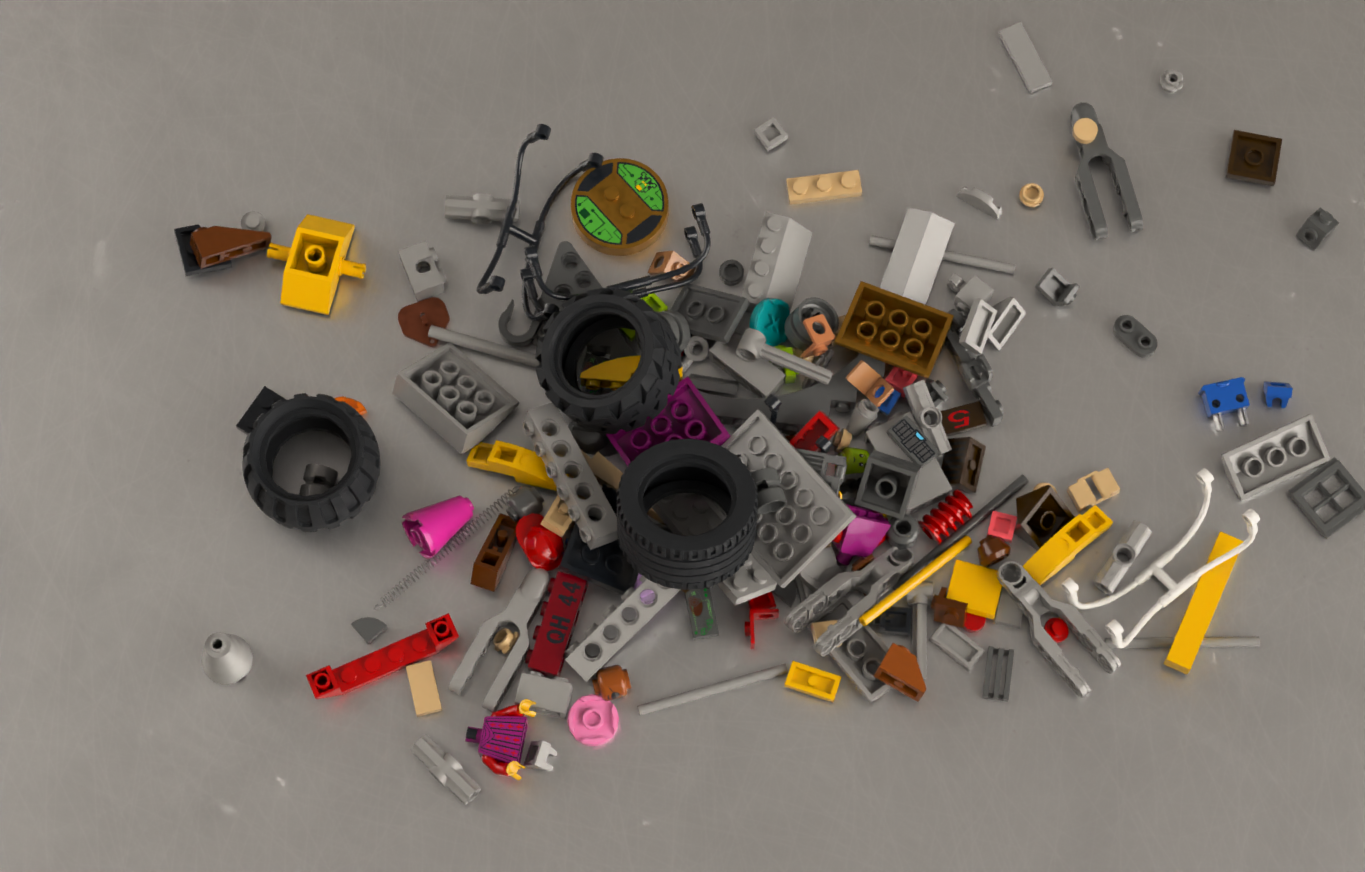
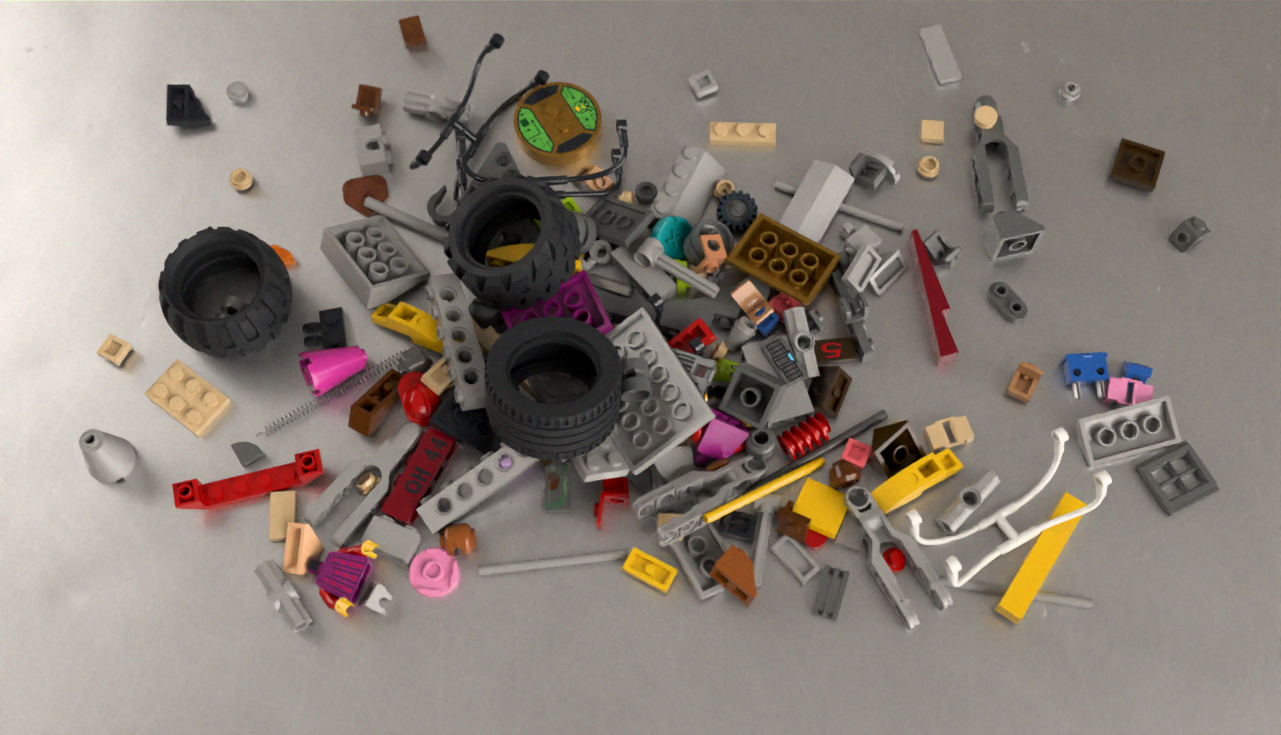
camera: 10 degrees right, 5 degrees down
reddish brown slope [190,226,272,269] -> none
yellow slope [267,214,366,315] -> none
none -> tan plate [96,334,132,366]
none -> tan plate [144,359,231,437]
none -> tan plate [229,168,253,190]
none -> light nougat slope [282,522,325,575]
none -> black hinge [302,307,348,349]
none -> reddish brown bracket [351,84,383,117]
none -> reddish brown bracket [399,15,427,49]
none -> tan plate [619,190,636,205]
none -> tan plate [714,180,736,200]
none -> black wheel [716,190,758,234]
none -> dark grey bracket [848,153,887,189]
none -> dark red slope [908,229,959,366]
none -> tan tile [920,120,944,144]
none -> dark grey slope [982,211,1046,261]
none -> medium nougat bracket [1005,361,1043,404]
none -> bright pink piece [1103,377,1154,406]

